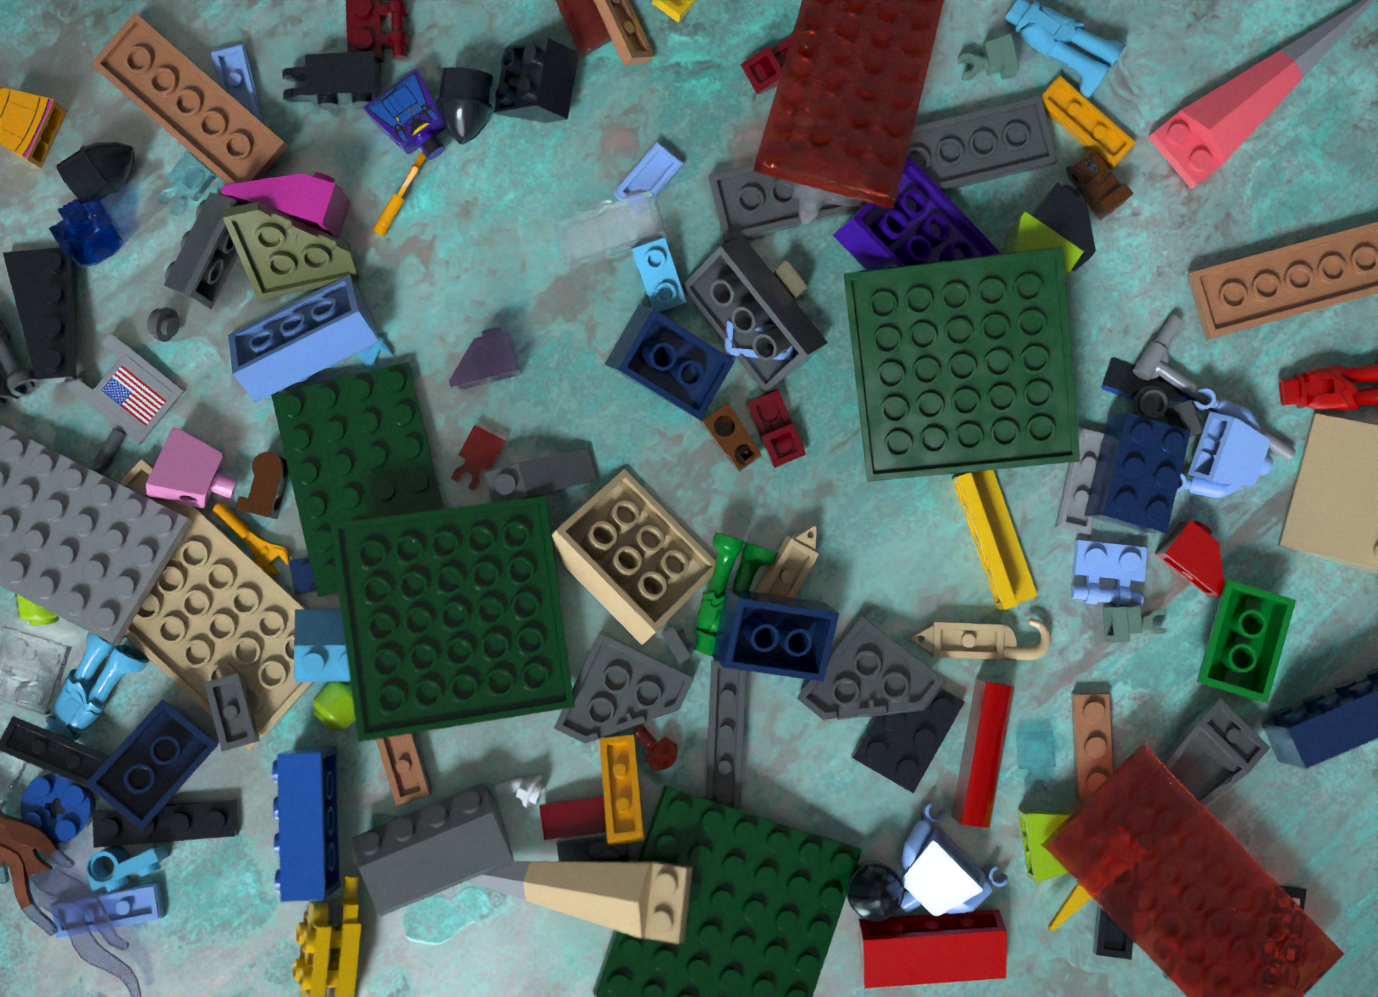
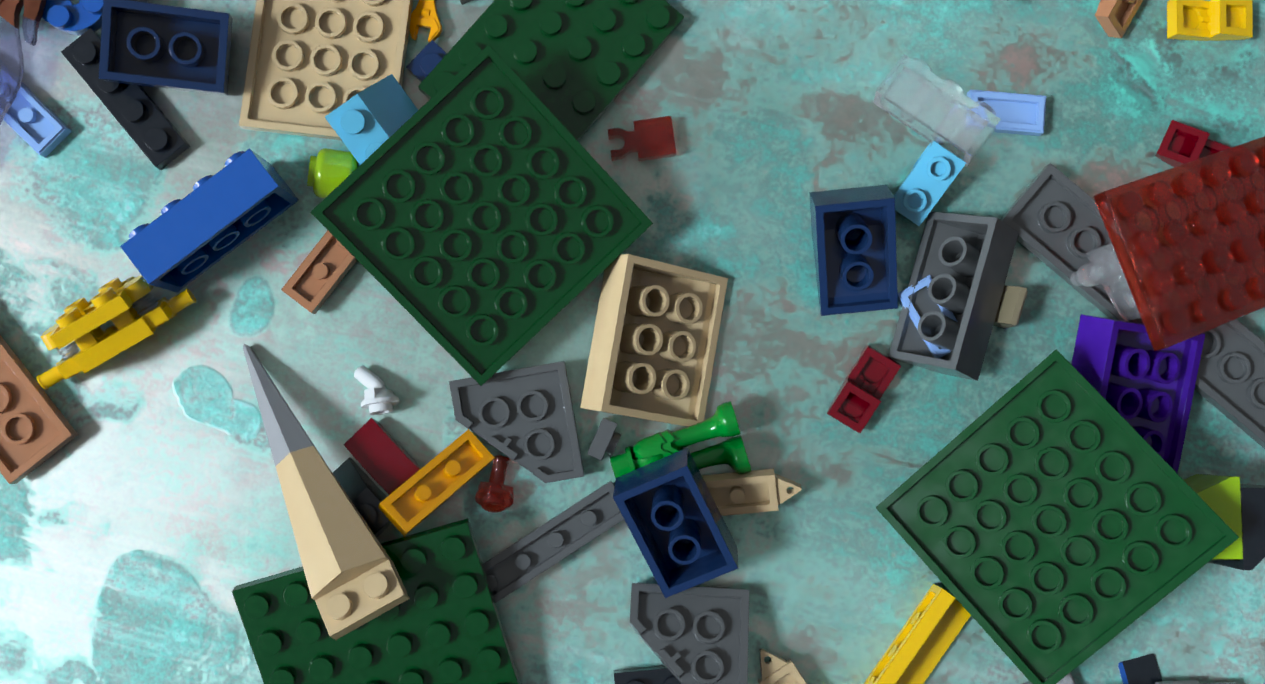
camera: 55 degrees right, 0 degrees up
medium azure plate [86,843,170,892] -> none
dark grey plate [204,672,260,751] -> none
dark grey slope [352,783,514,916] -> none
clear purple slope [449,327,522,392] -> none
dark grey slope [484,447,598,503] -> none
reddish brown leg [700,402,762,472] -> none

